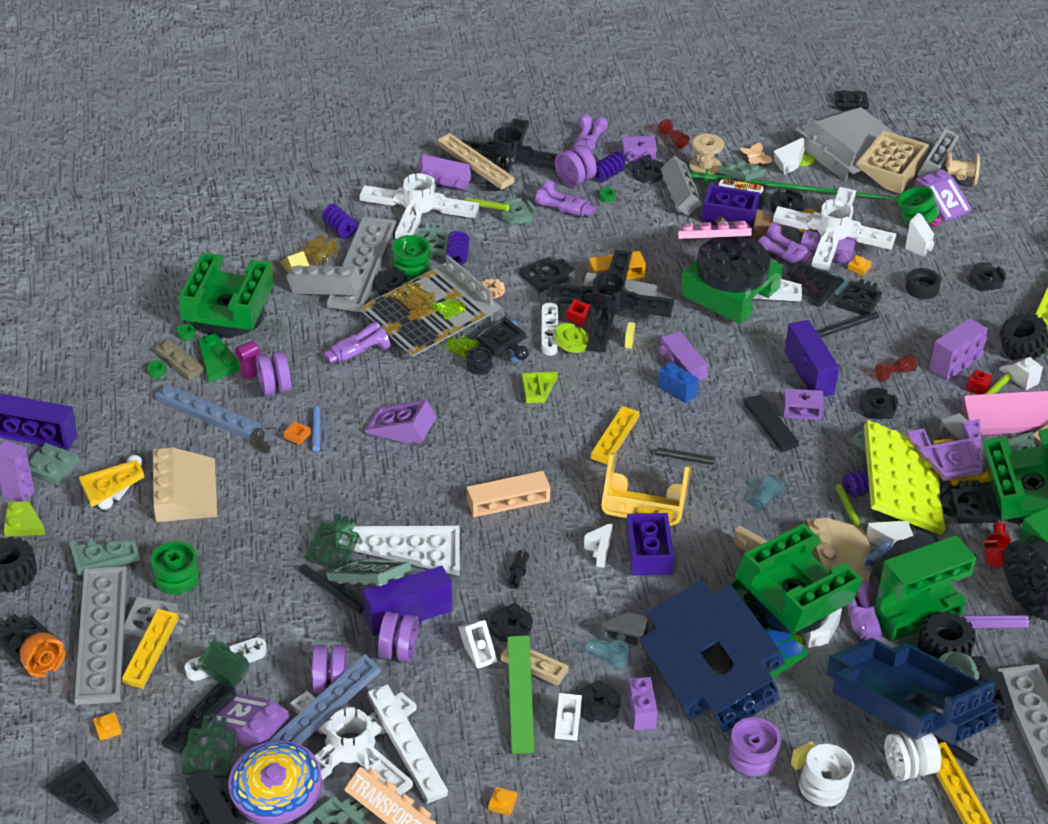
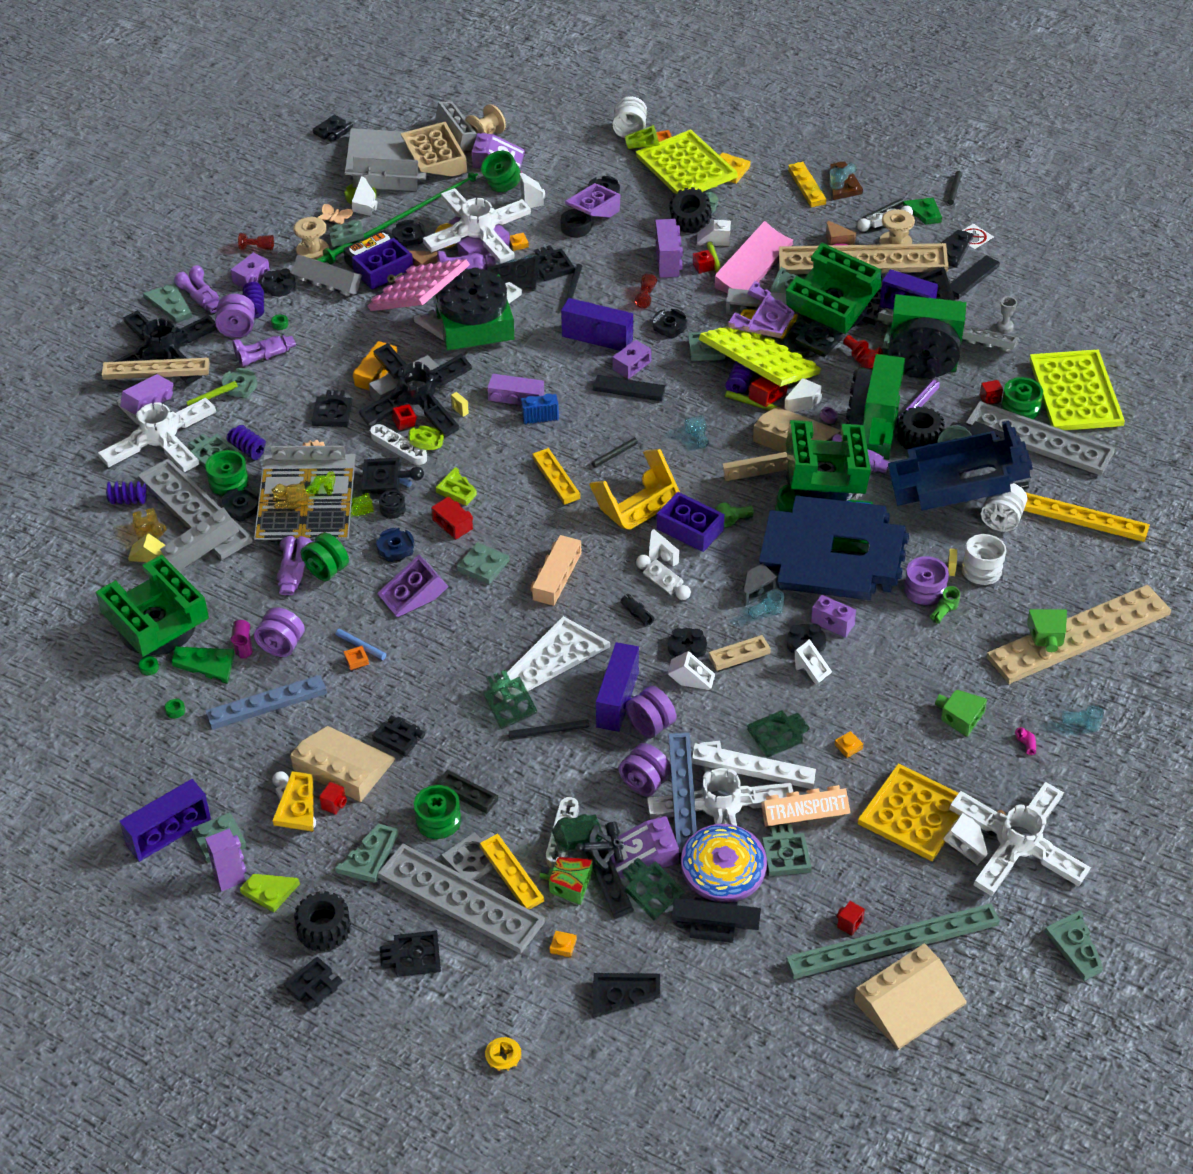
camera: 50 degrees left, 5 degrees up
orange cylinder [20,632,66,677] -> none
dark tan plate [155,340,204,381] -> none
clear smoke arm [251,428,270,454] -> none
sand green plate [326,559,412,586] -> none
bright green tile [508,636,535,754] -> none
medium blue pin [864,541,891,569] -> none
none -> sand green wing [143,283,192,323]
none -> green wheel [300,532,349,582]
none -> red plate [319,782,347,815]
none -> black plate [372,715,425,757]
none -> dark blue plate [376,528,414,562]
none -> red brick [431,496,473,540]
none -> pearl dark grey tile [435,770,499,814]
none -> sand green plate [457,542,509,585]
none -> torso [540,857,592,905]
none -> medium lavender slope [565,183,621,218]
none -> black piece [575,822,624,870]
none -> white plate [636,555,691,600]
none -> bright green pin [715,503,754,528]
none -> clear green piece [747,710,810,758]
none -> red brick [749,376,788,407]
none -> bright green pin [930,586,960,624]

